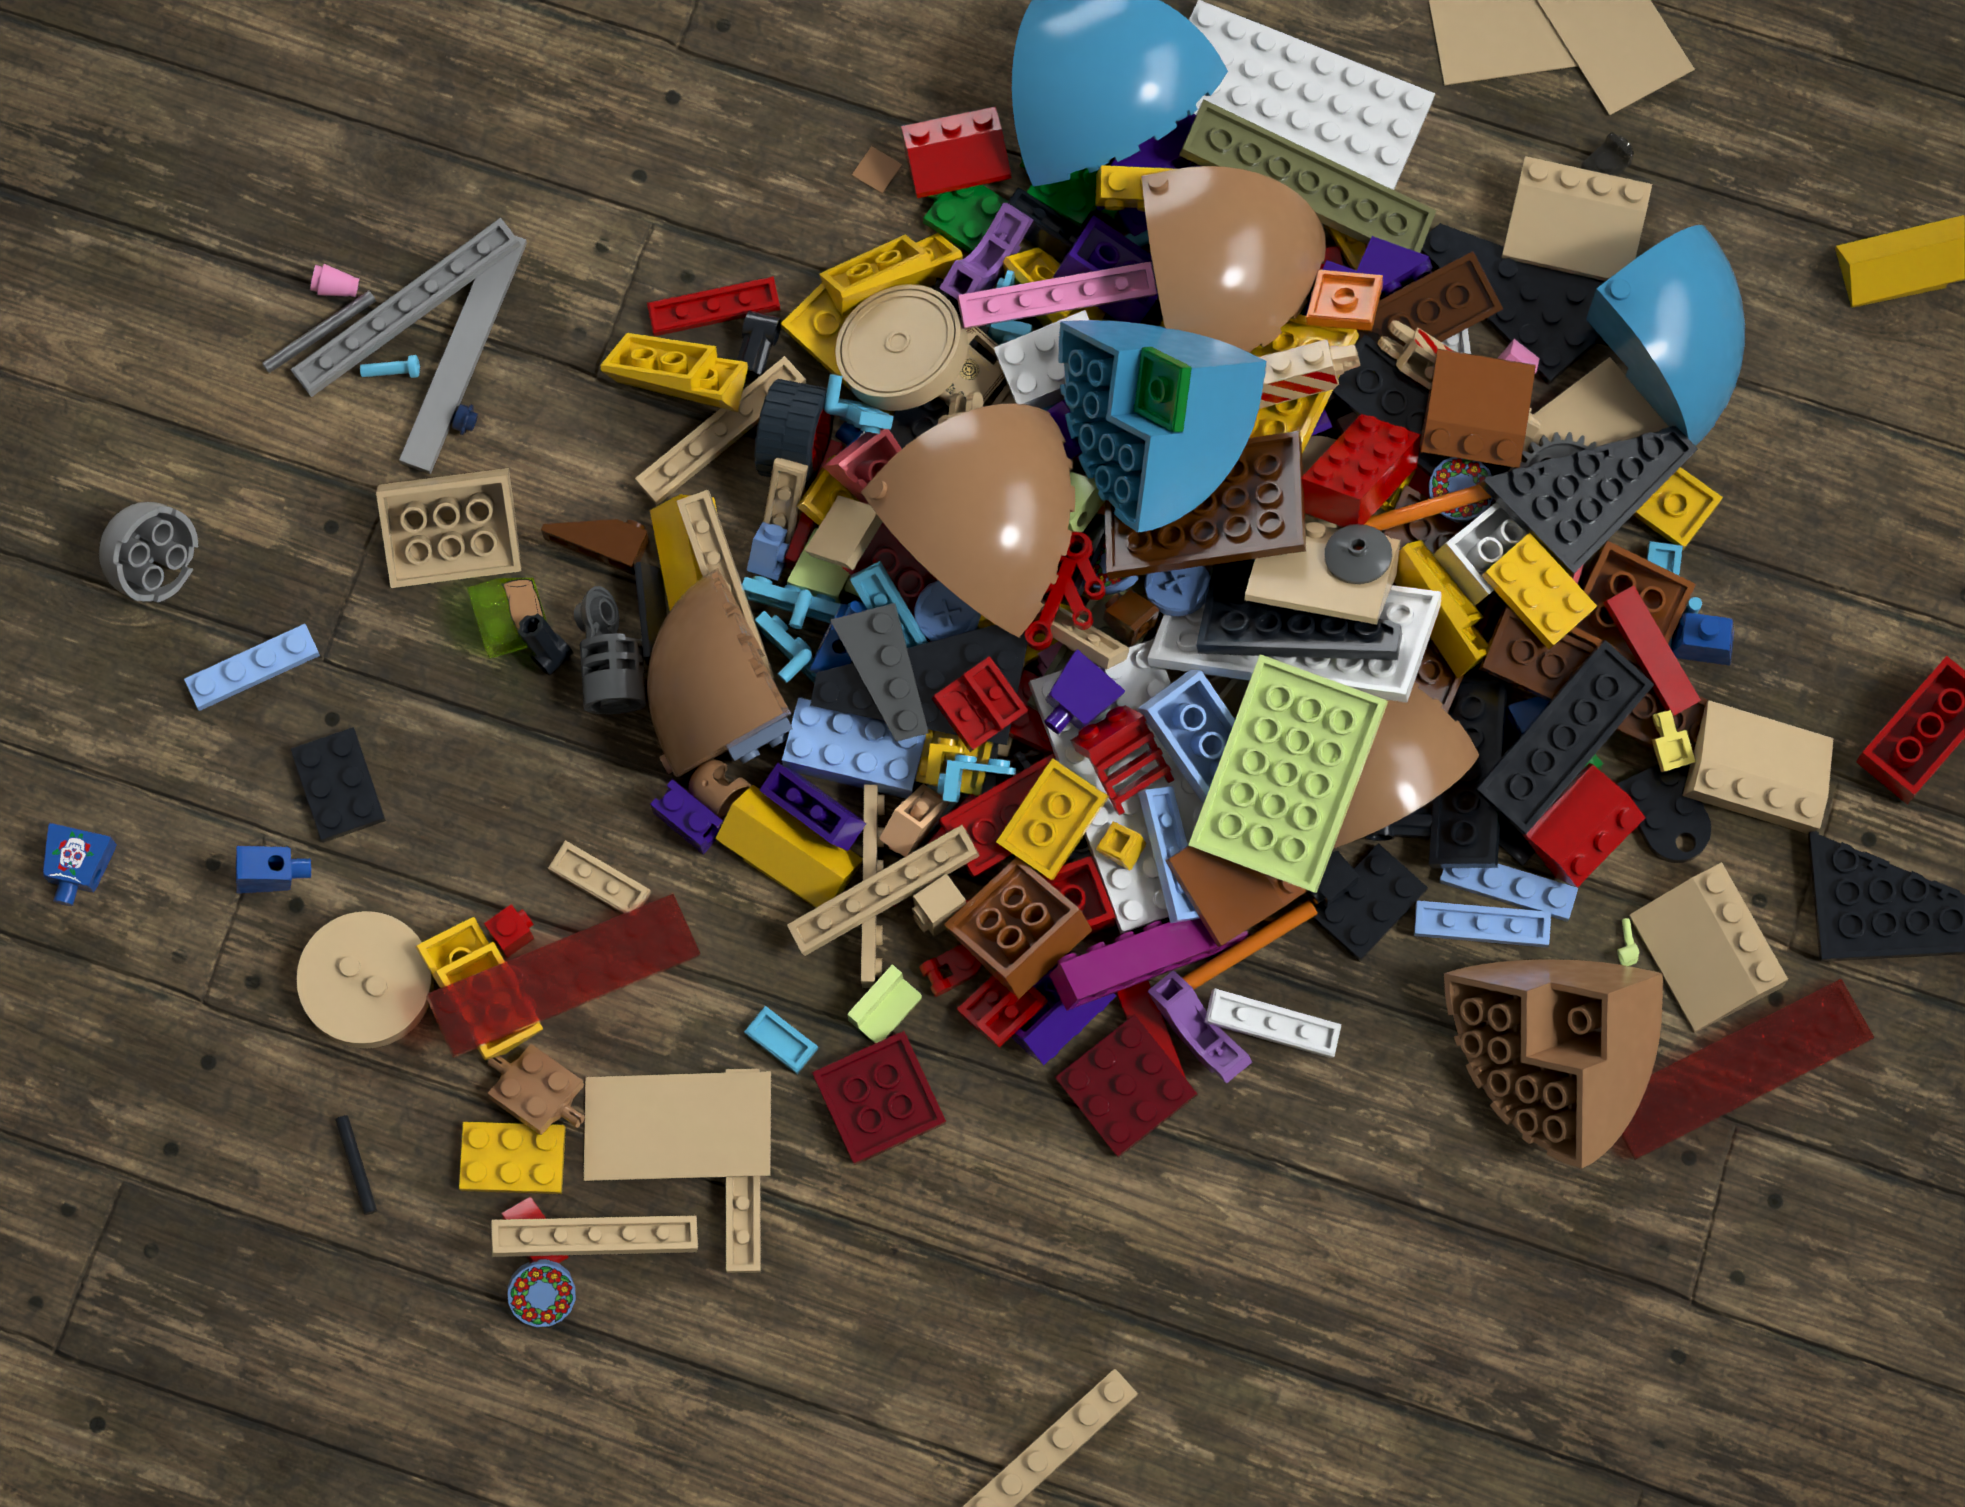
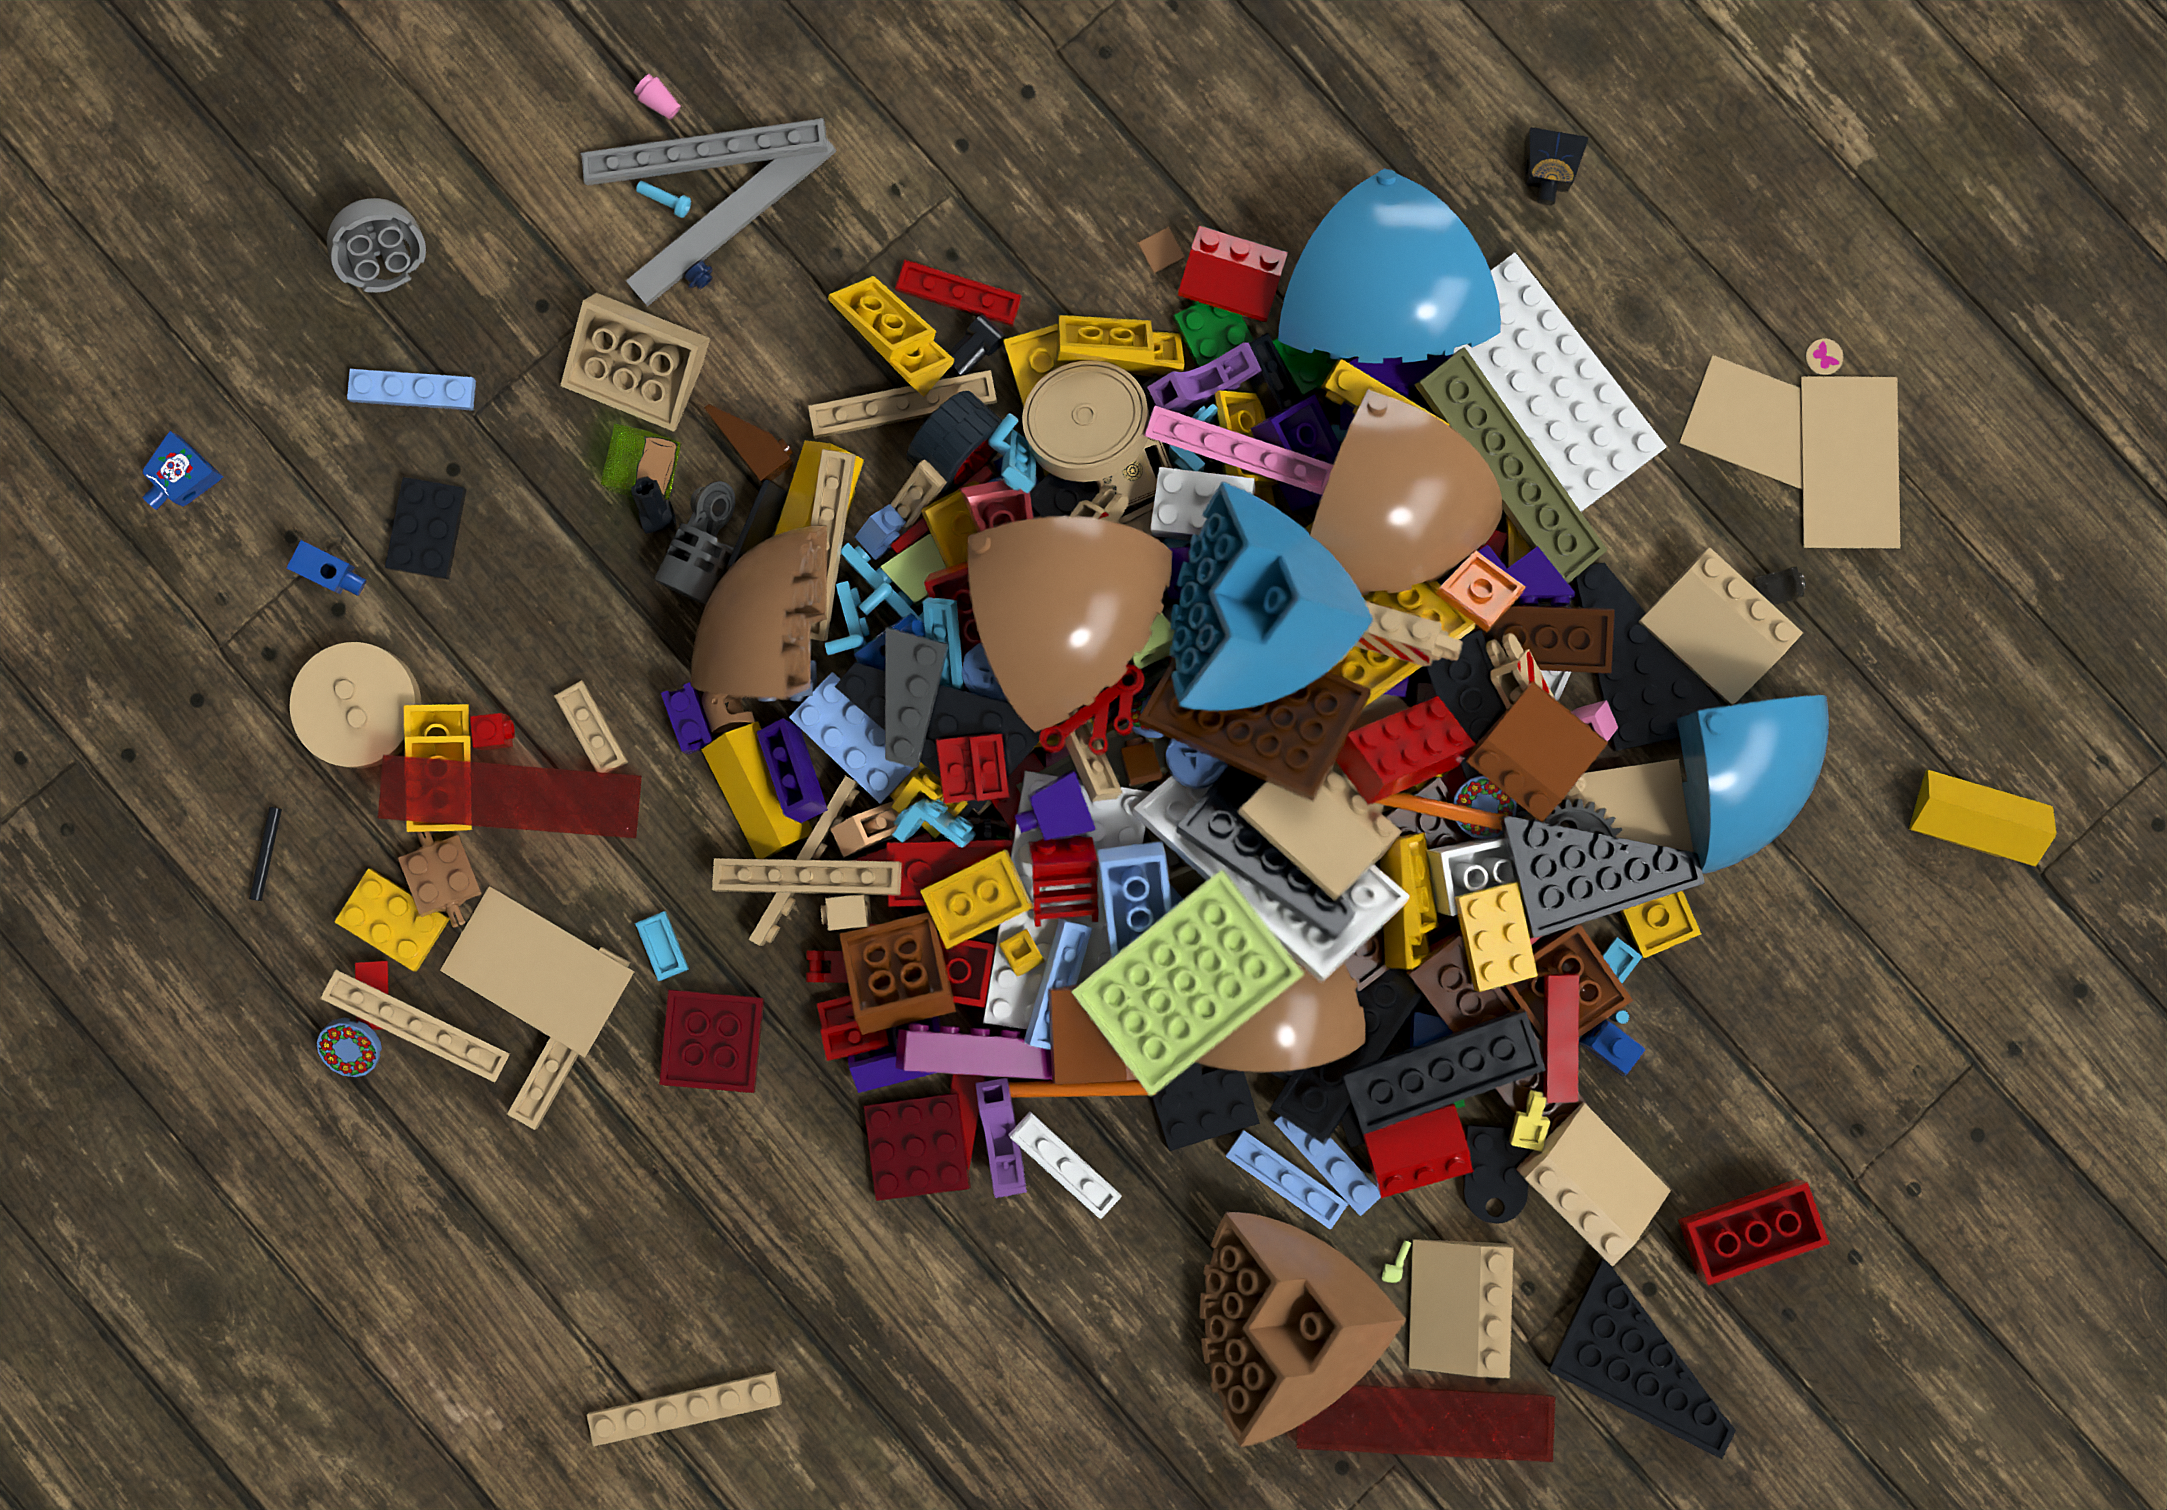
camera: 30 degrees right, 10 degrees up
flat silver bar [262,290,376,373] -> none
tan tile [804,495,882,570] -> none
yellowish green panel [847,965,922,1044] -> none
green tile [1134,347,1192,432] -> none
dark grey dish [1325,524,1392,584] -> none

